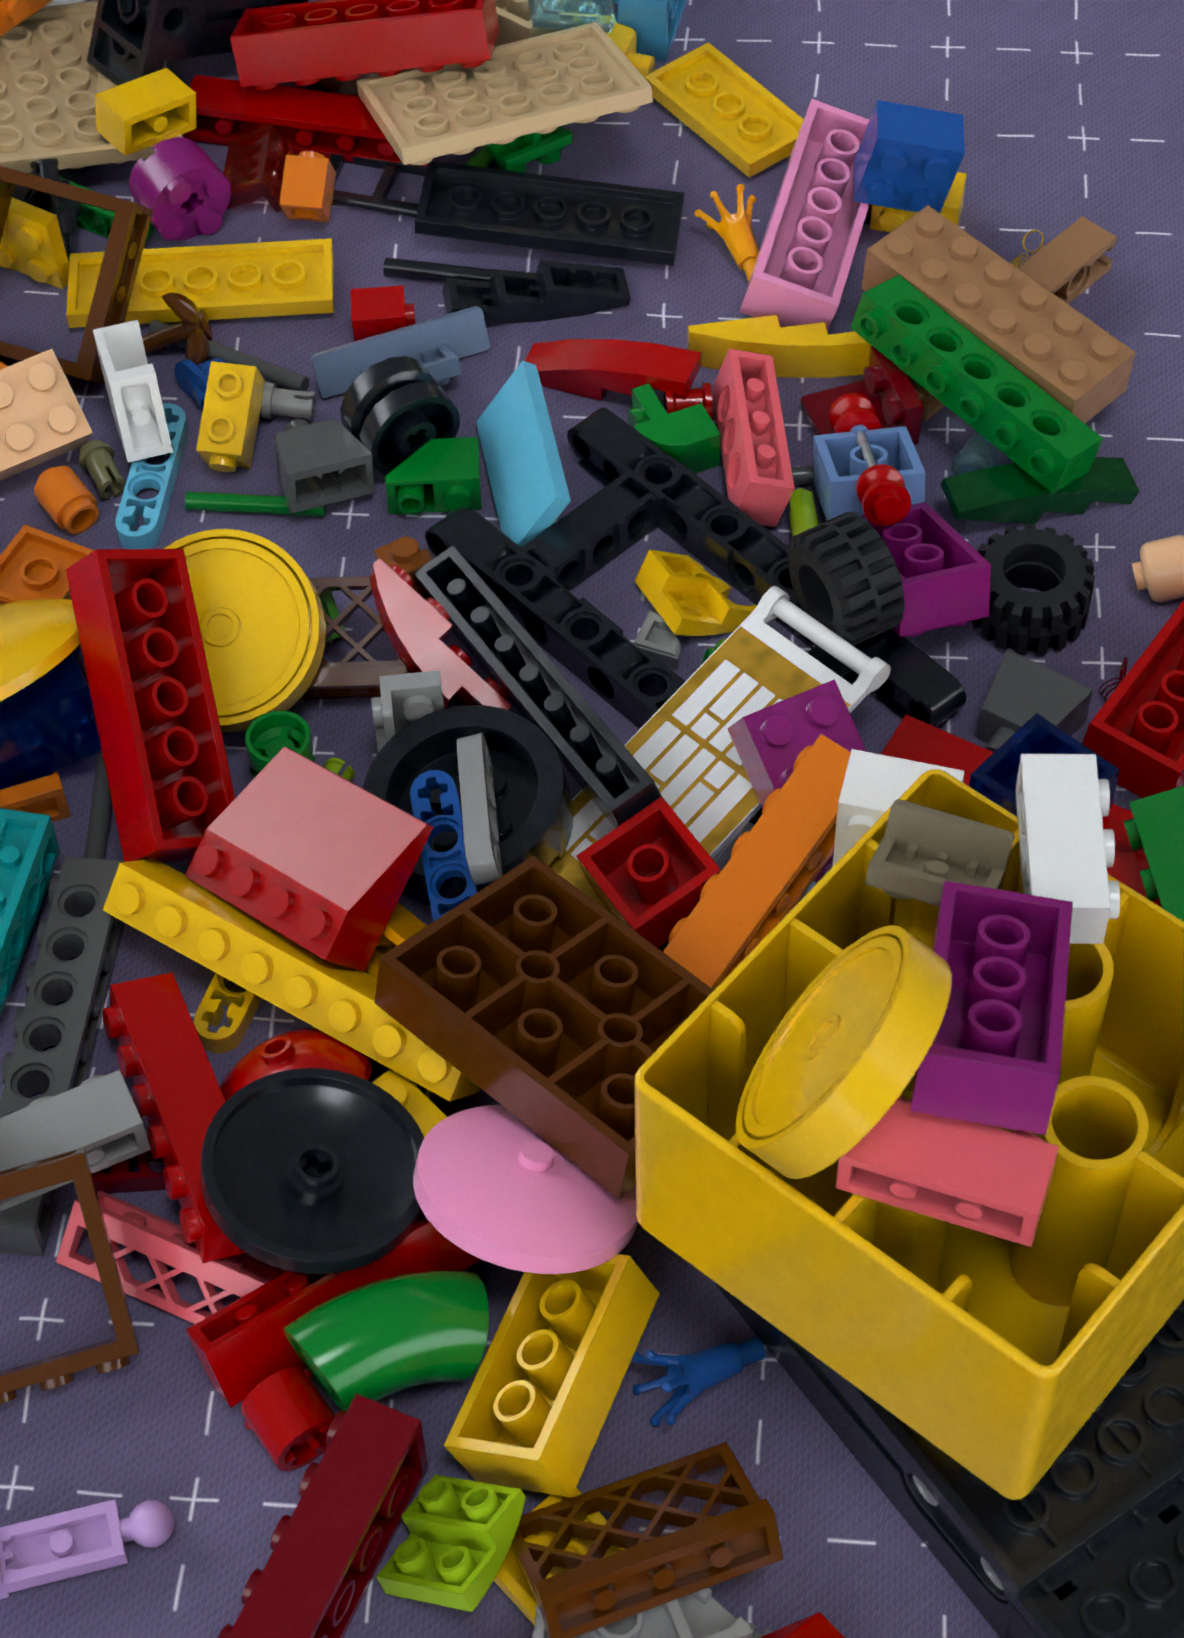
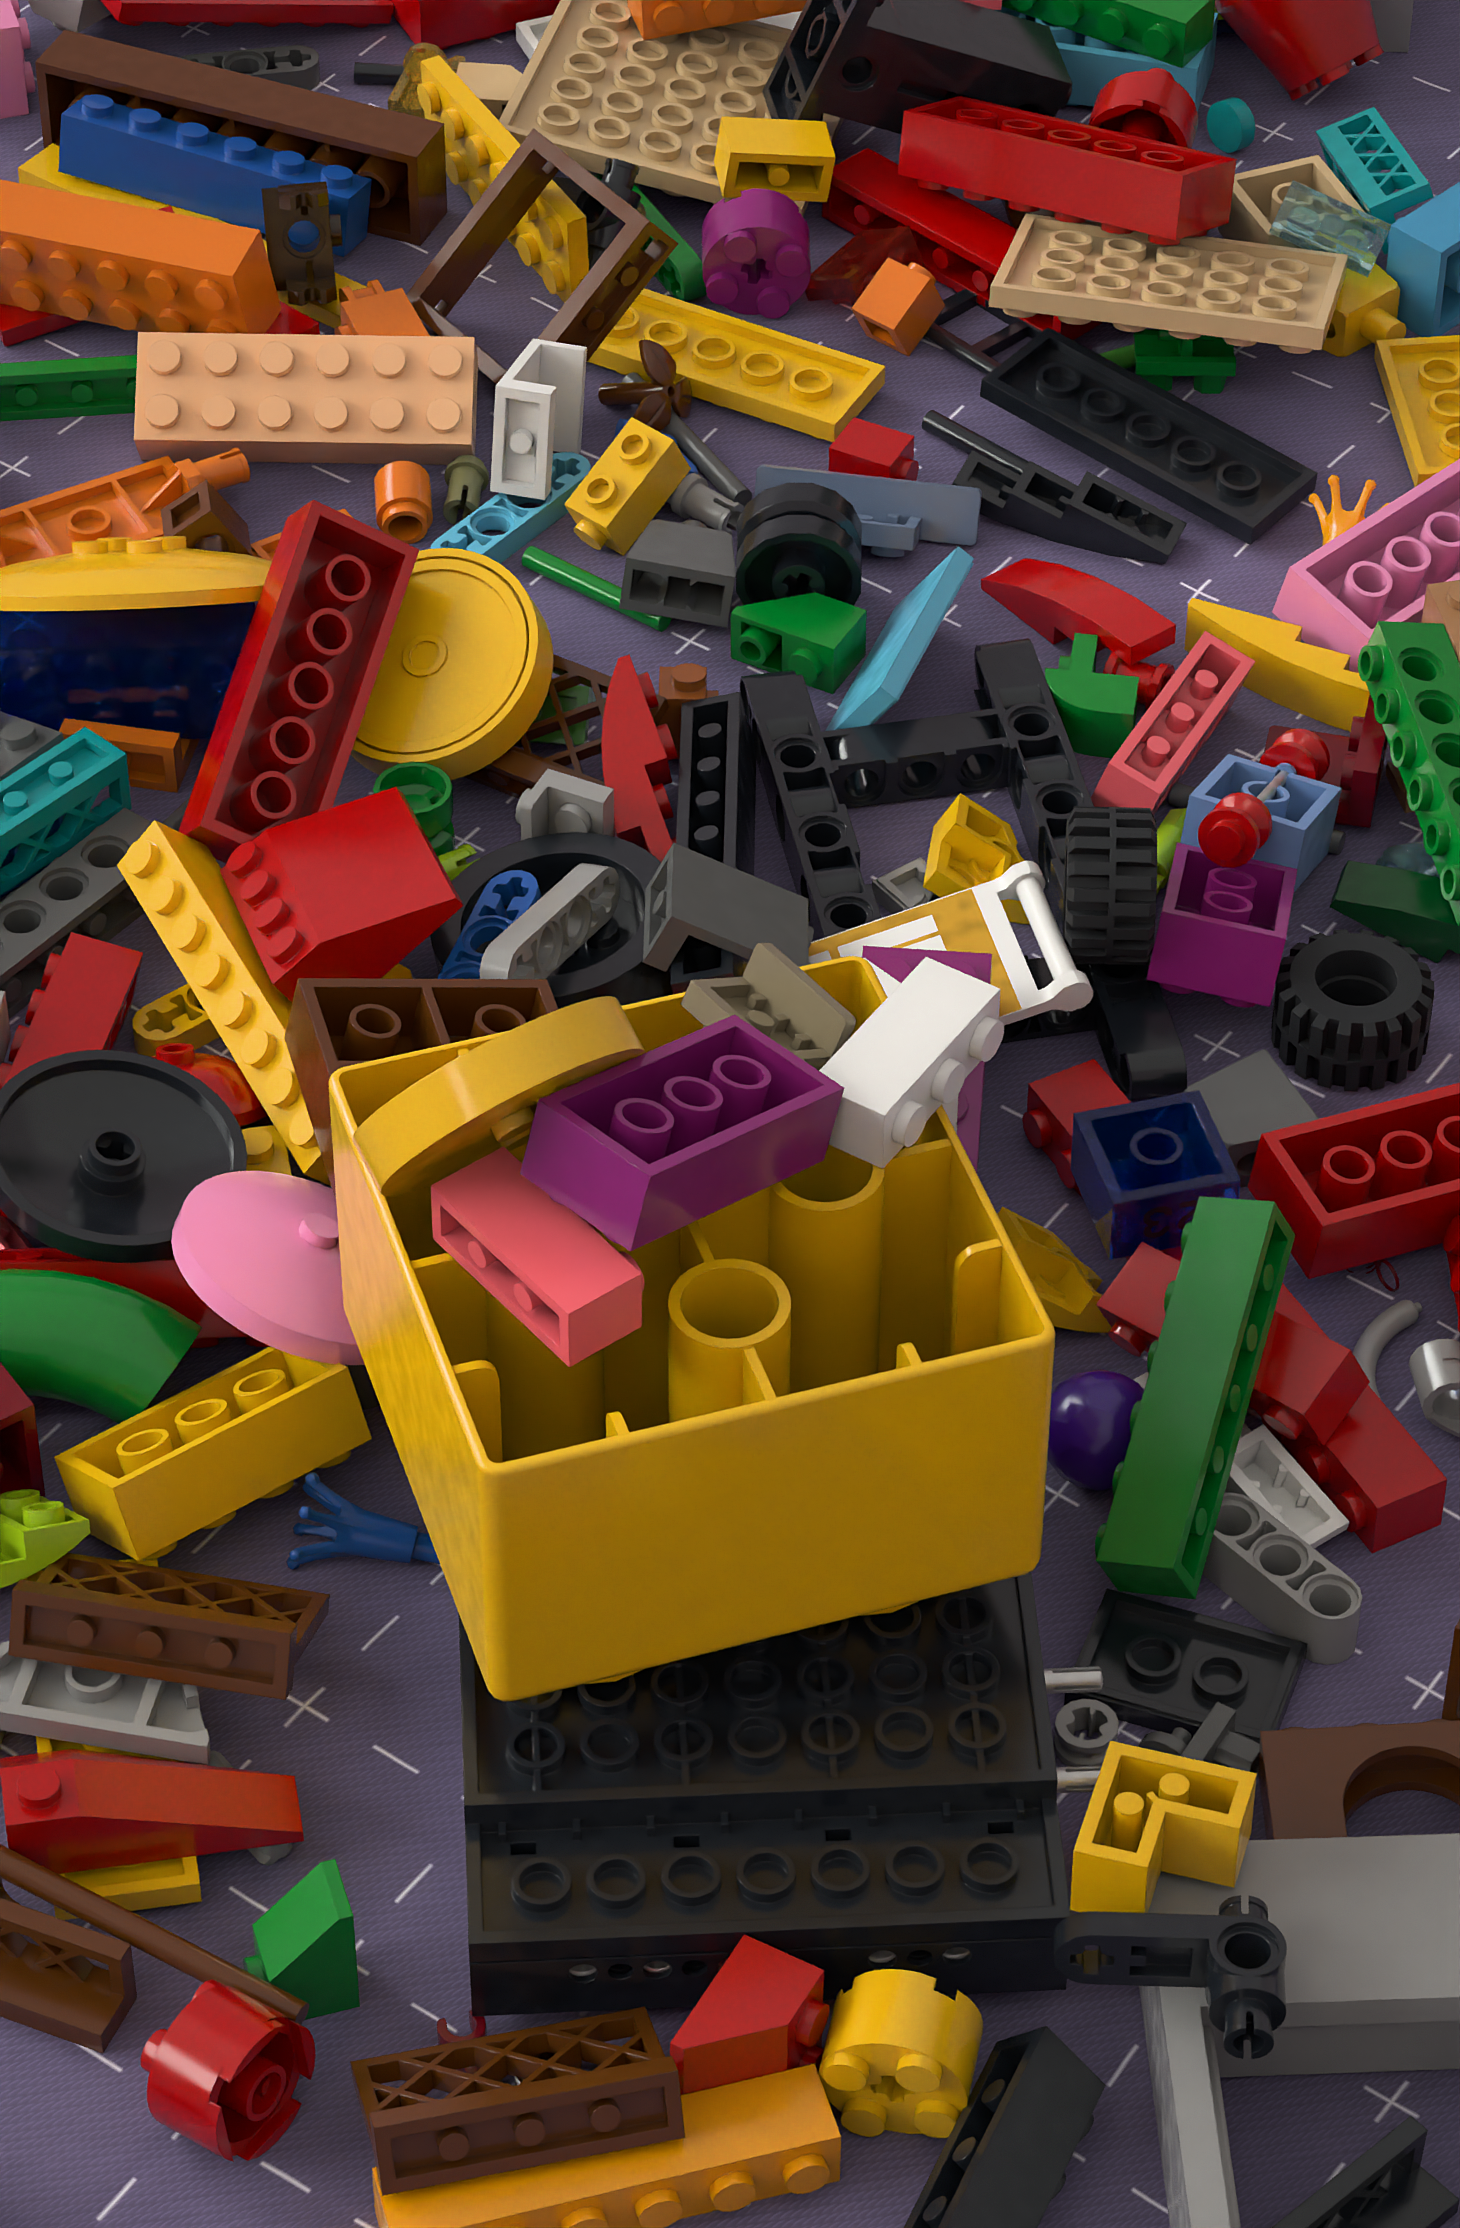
camera: 30 degrees right, 10 degrees down
none -> dark grey panel [643,843,814,972]

